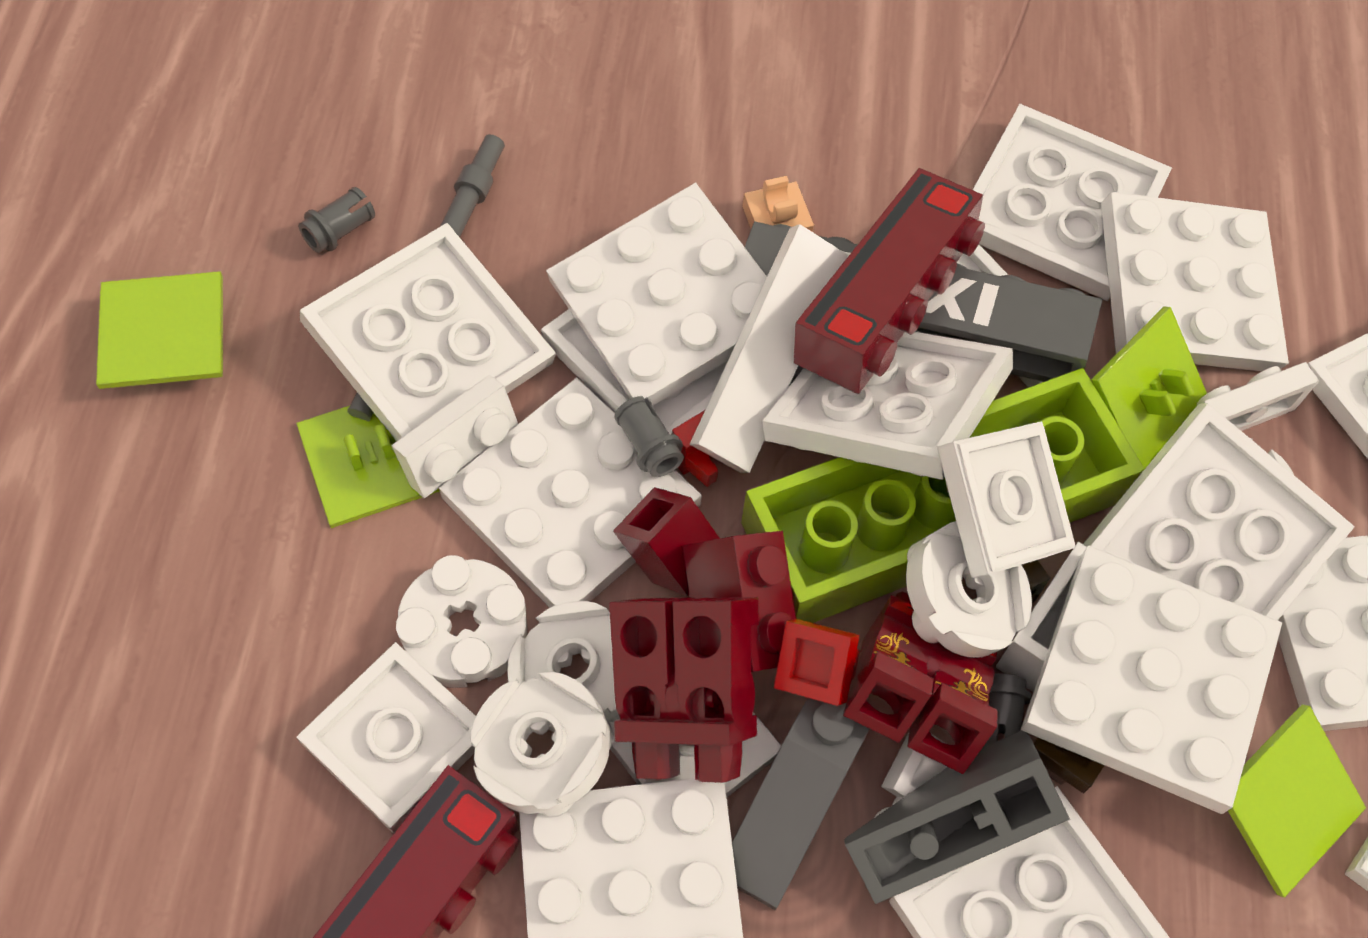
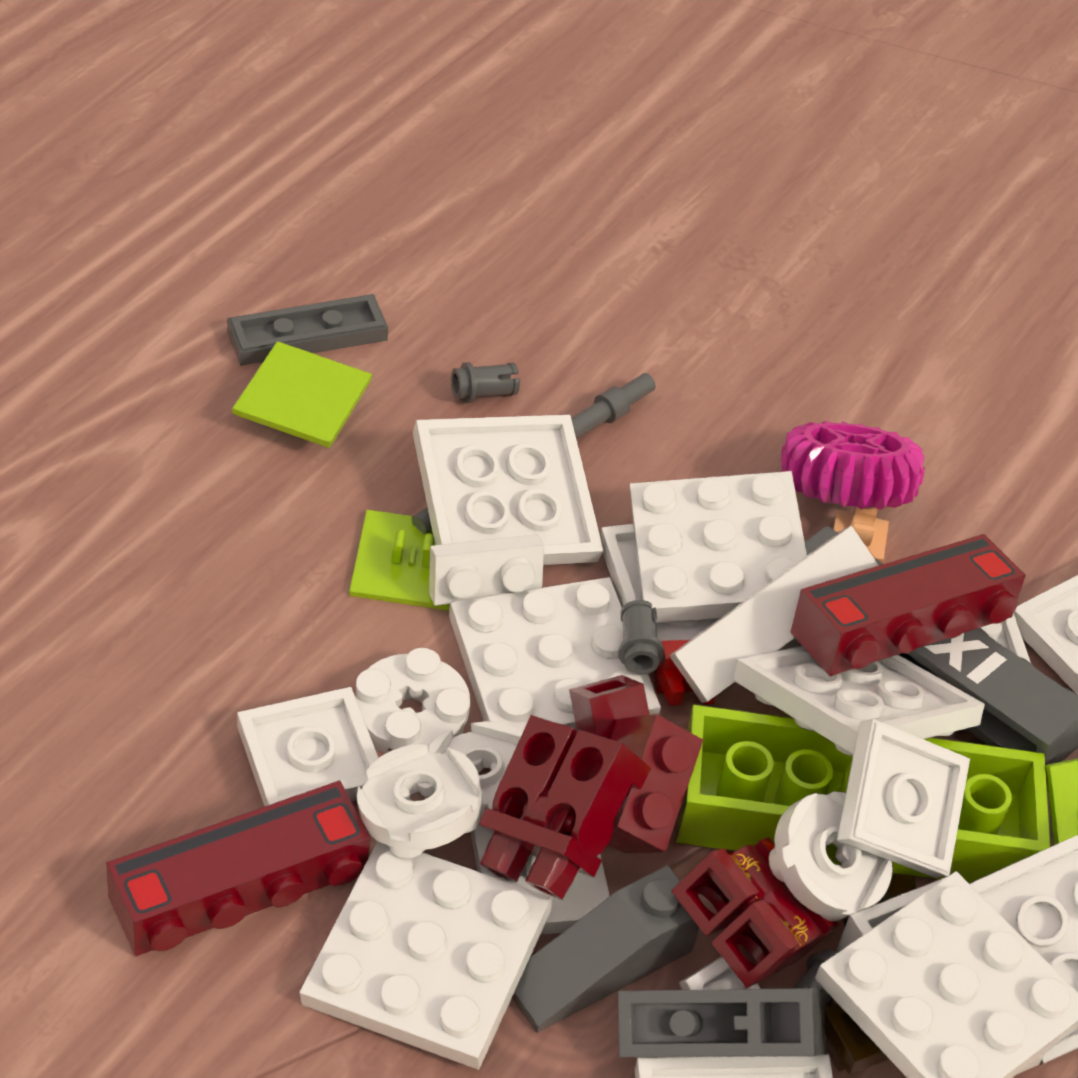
camera: 25 degrees right, 15 degrees down
red tile [774,619,860,706] -> none
none -> dark grey tile [227,294,388,366]
none -> dark pink gear [780,420,925,510]

